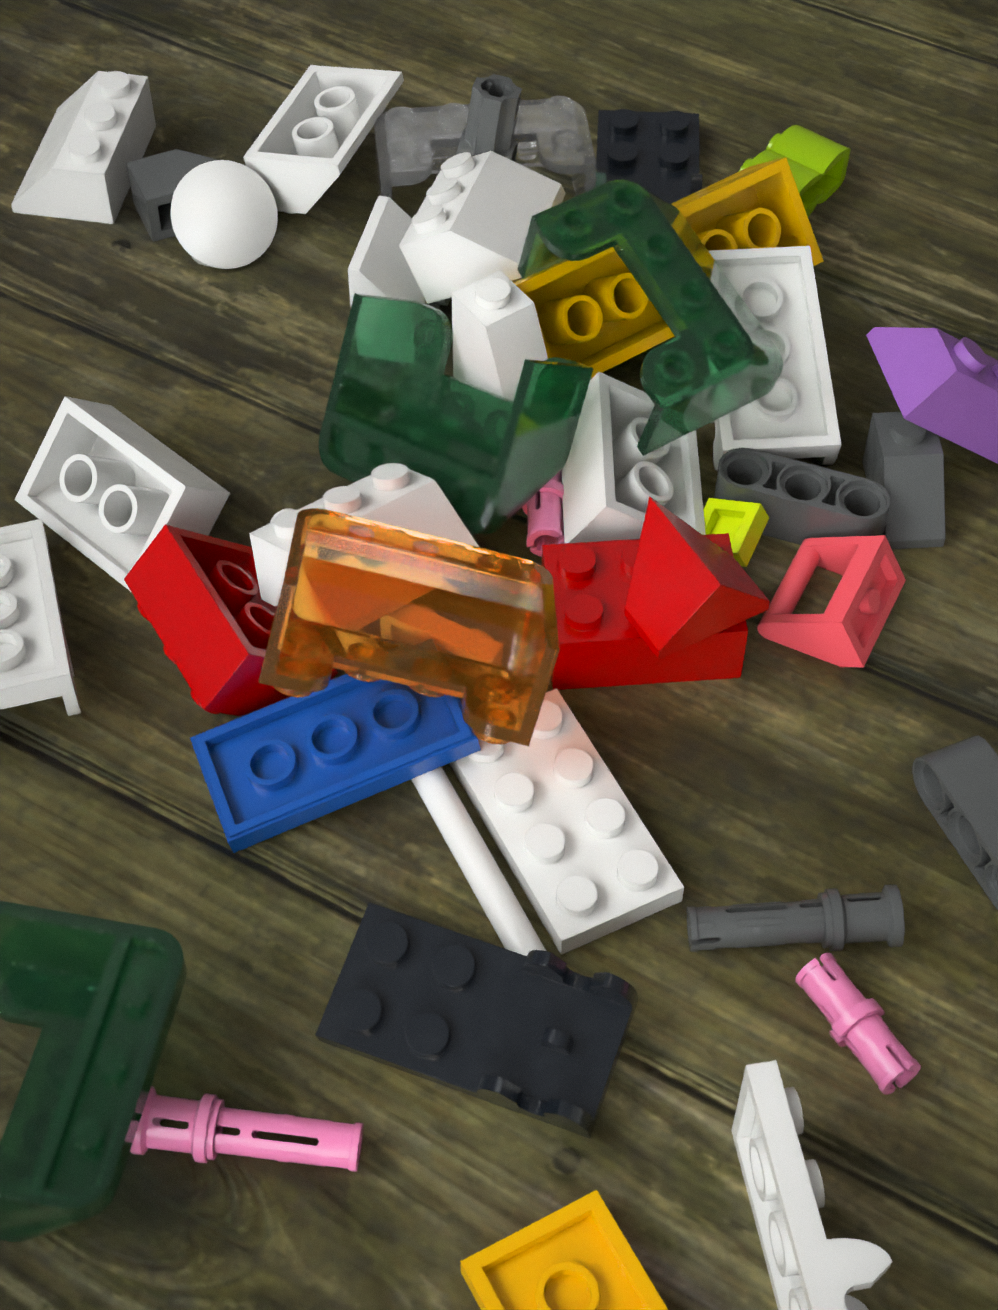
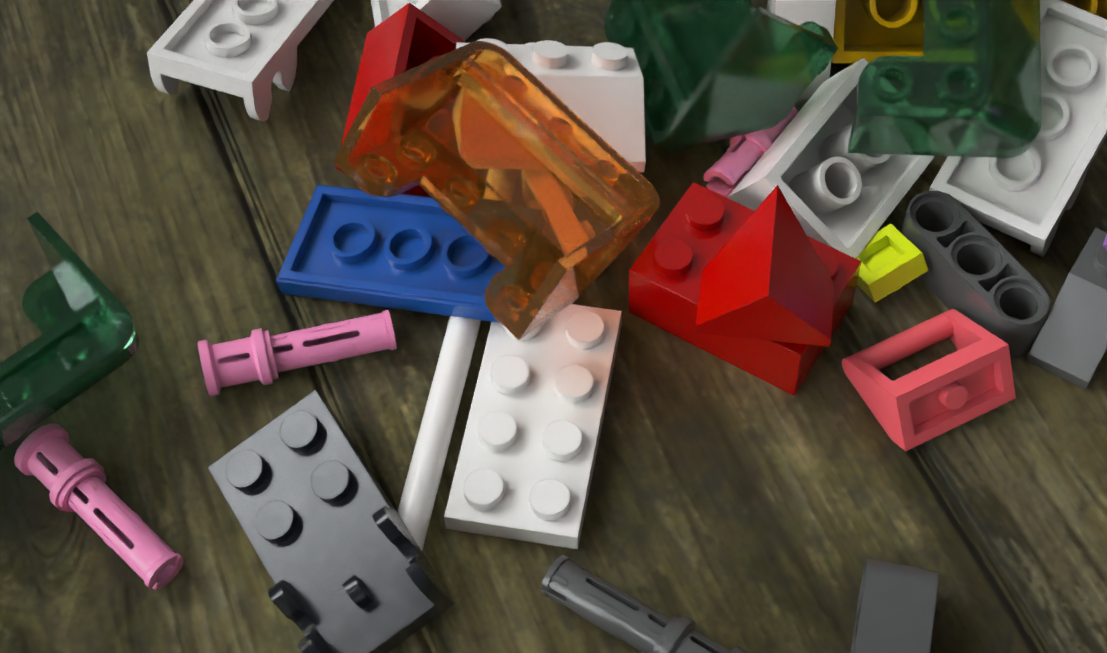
camera: 40 degrees right, 5 degrees up
none -> bright pink pin [198,310,397,397]

